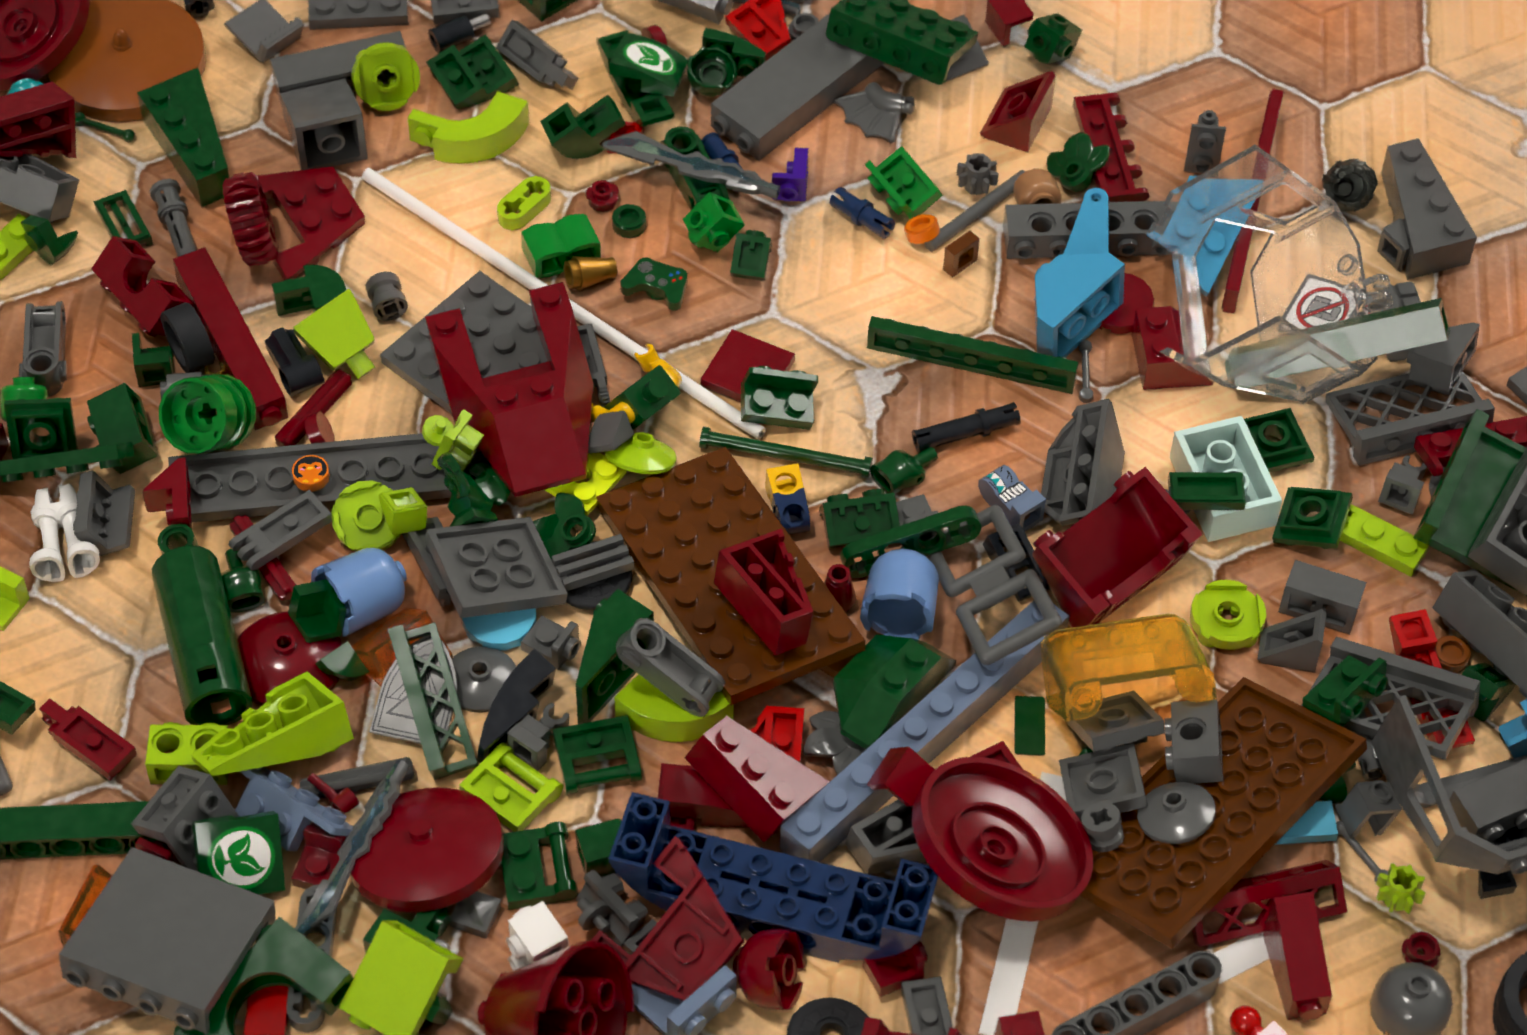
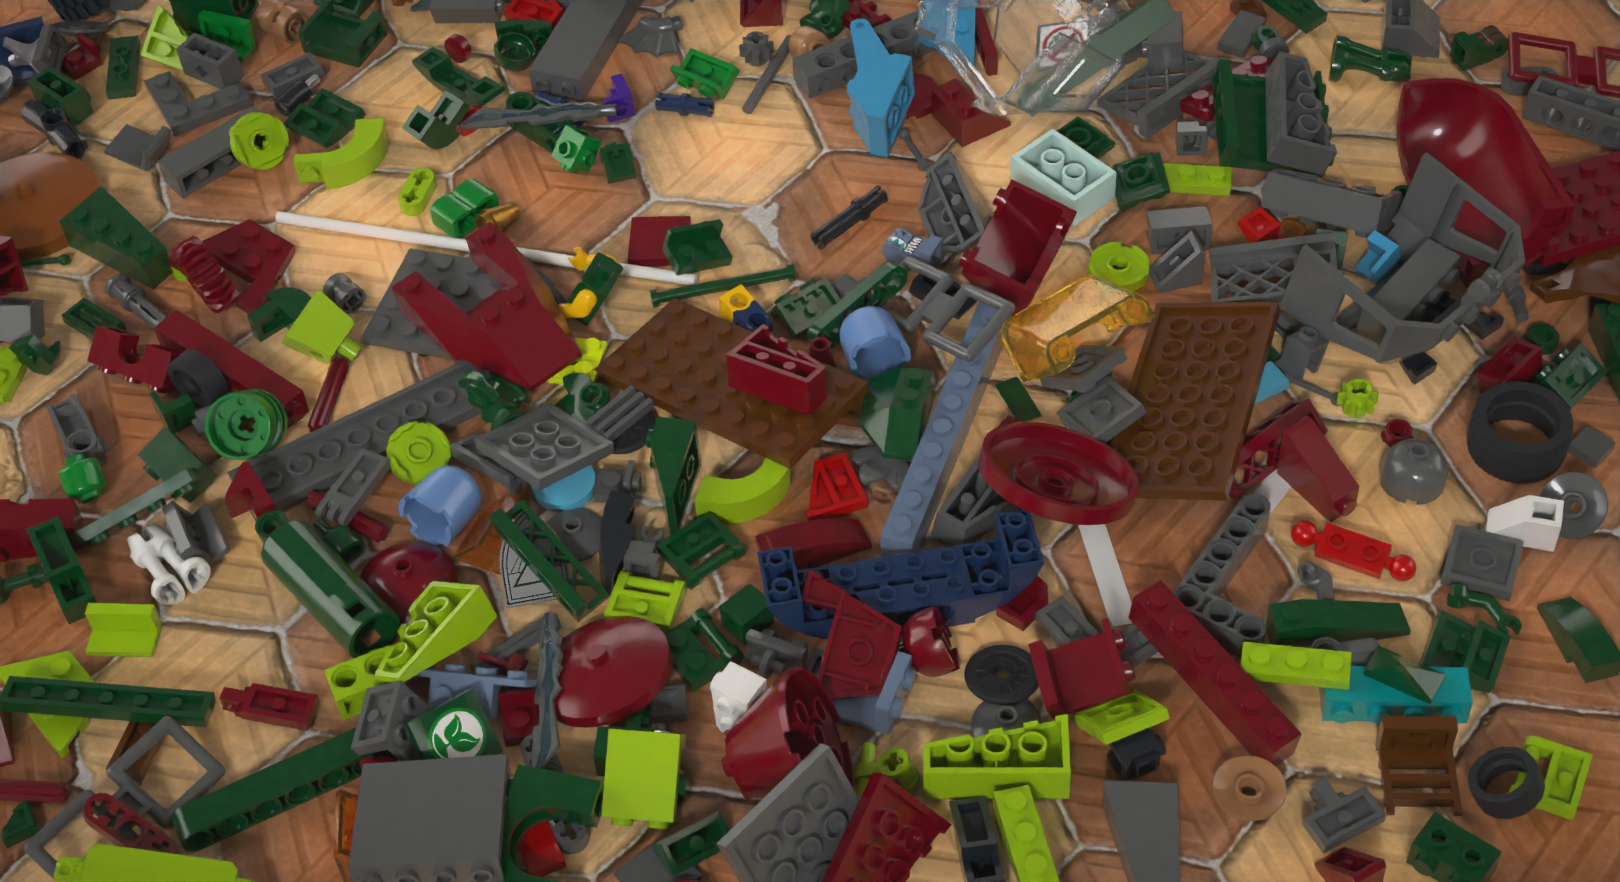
camera: 20 degrees left, 5 degrees down
dark green piece [4,398,78,459] -> none
black piece [265,327,324,397] -> none
dark grey slope [280,79,368,170] -> none
dark green panel [288,579,347,643] -> none
orange tile [292,455,330,492] -> none
dark red tile [304,412,334,444] -> none
dark green tile [315,641,369,681] -> none
lime slope [379,487,427,535] -> none
lime hips [422,409,484,471] -> none
dark grey hinge [496,20,579,89] -> none
dark red plate [586,180,619,212] -> none
dark grey slope [589,411,634,454] -> none
lime dish [605,432,677,474] -> none
dark green slope [609,32,688,97] -> none
dark green tile [612,204,646,238] -> none
dark grey piece [616,618,725,717] -> none
dark green piece [620,257,688,311] -> none
wedge [684,716,830,842] -> none
dark green plate [867,316,1078,394] -> none
dark red panel [867,746,935,807] -> none
dark green piece [870,447,938,494] -> none
orange tile [904,214,940,244] -> none
reddish brown tile [943,230,980,278] -> none
dark grey wheel [1081,802,1124,852] -> none
dark grey dish [1137,782,1216,844] -> none
dark grey brick [1164,698,1223,784] -> none
dark green tile [1168,472,1246,510] -> none
dark green bracket [1302,655,1388,727] -> none

